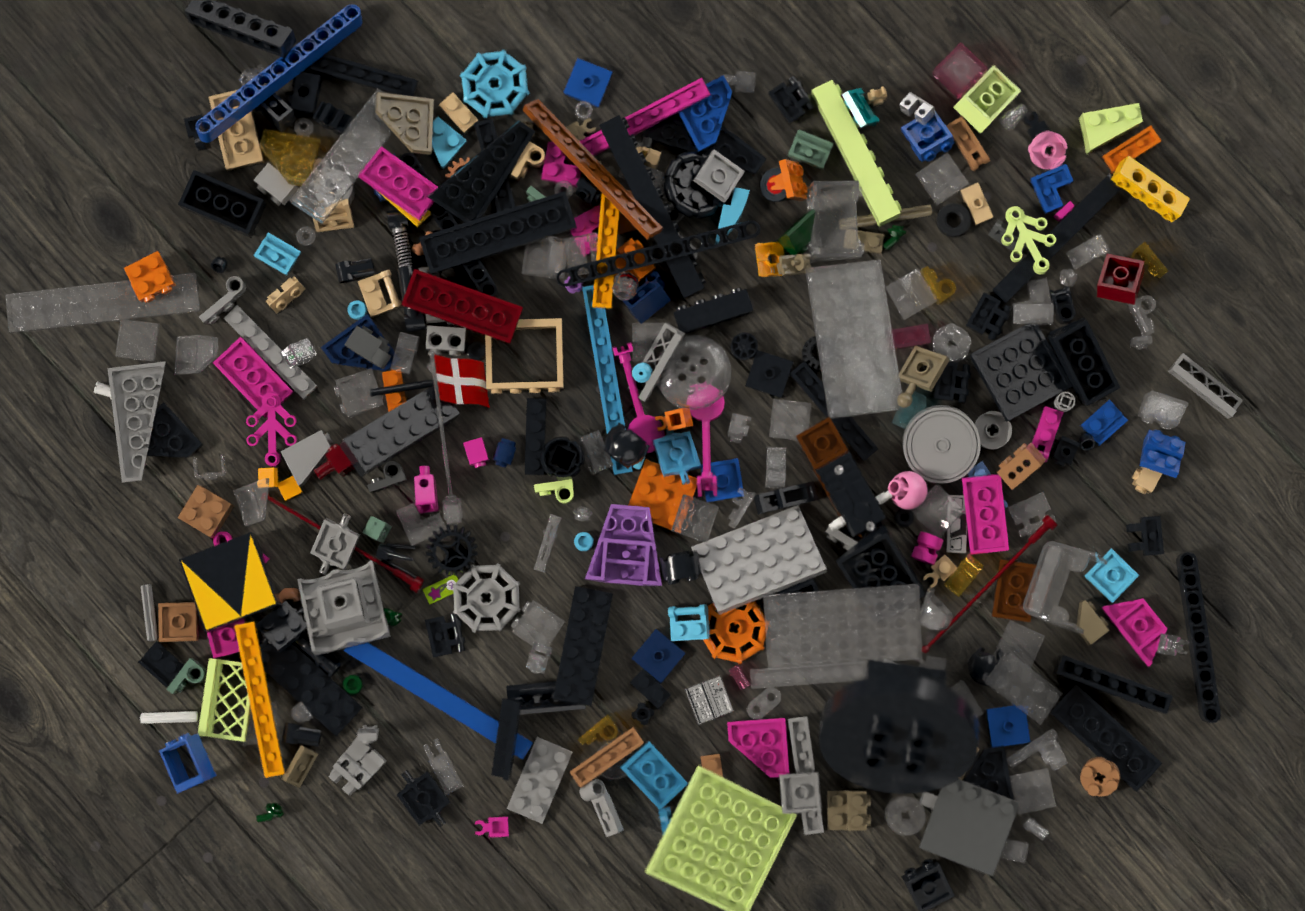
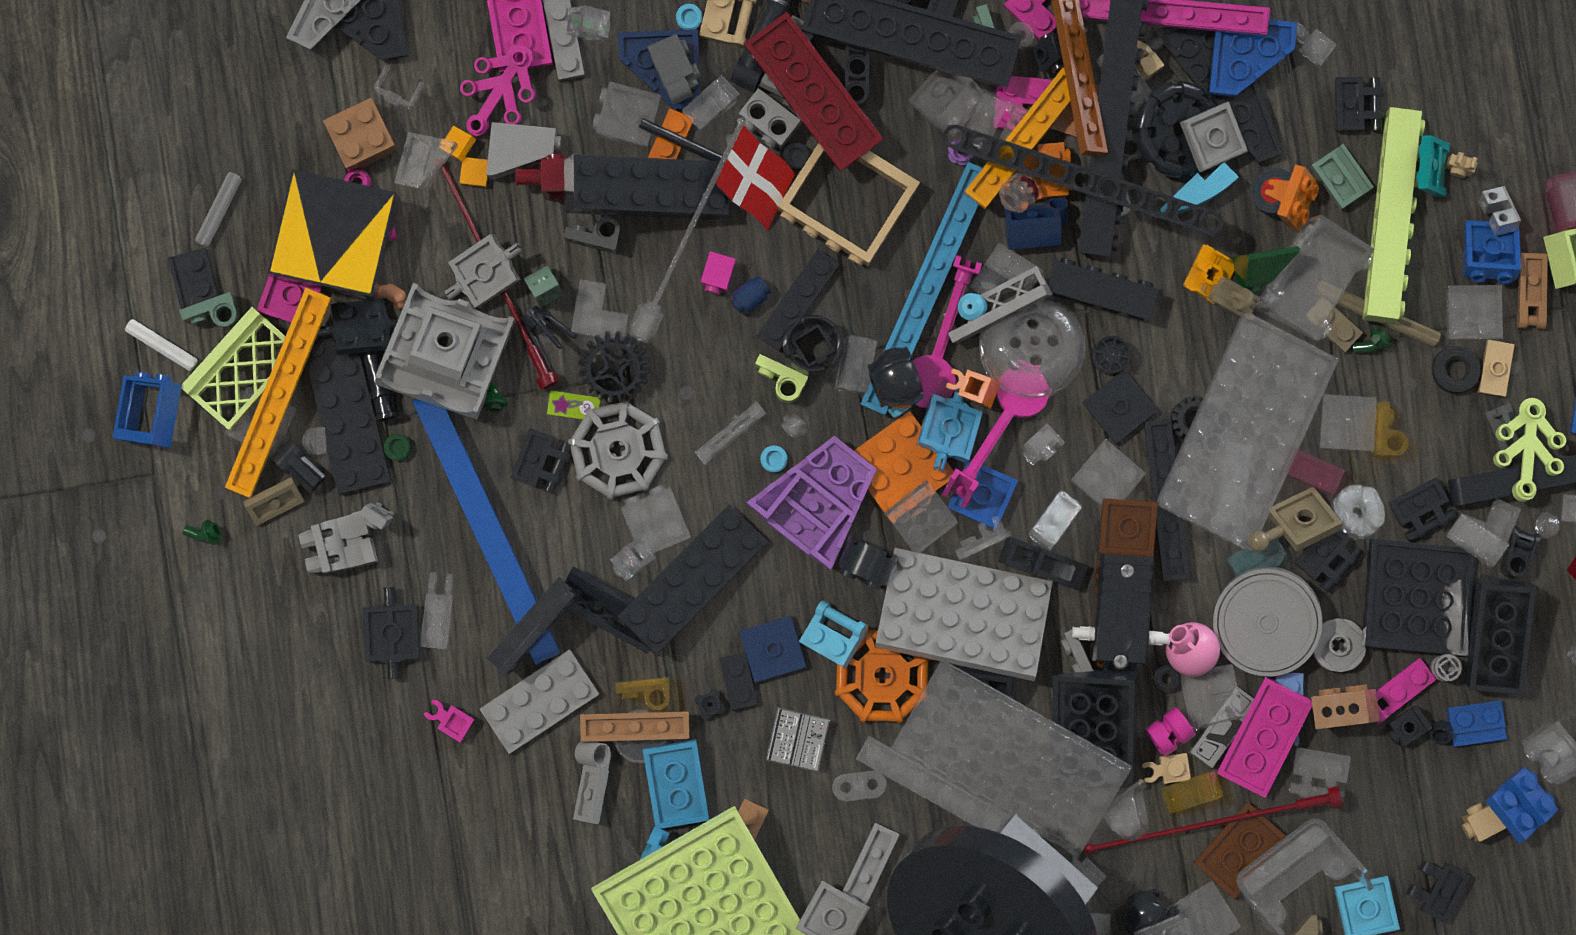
camera: 30 degrees right, 0 degrees up
medium nougat plate [158,602,199,642] -> none
dark pink torso [414,466,439,513] -> none
dark pink plate [727,718,789,778] -> none
clear pink pin [729,664,750,690] -> none

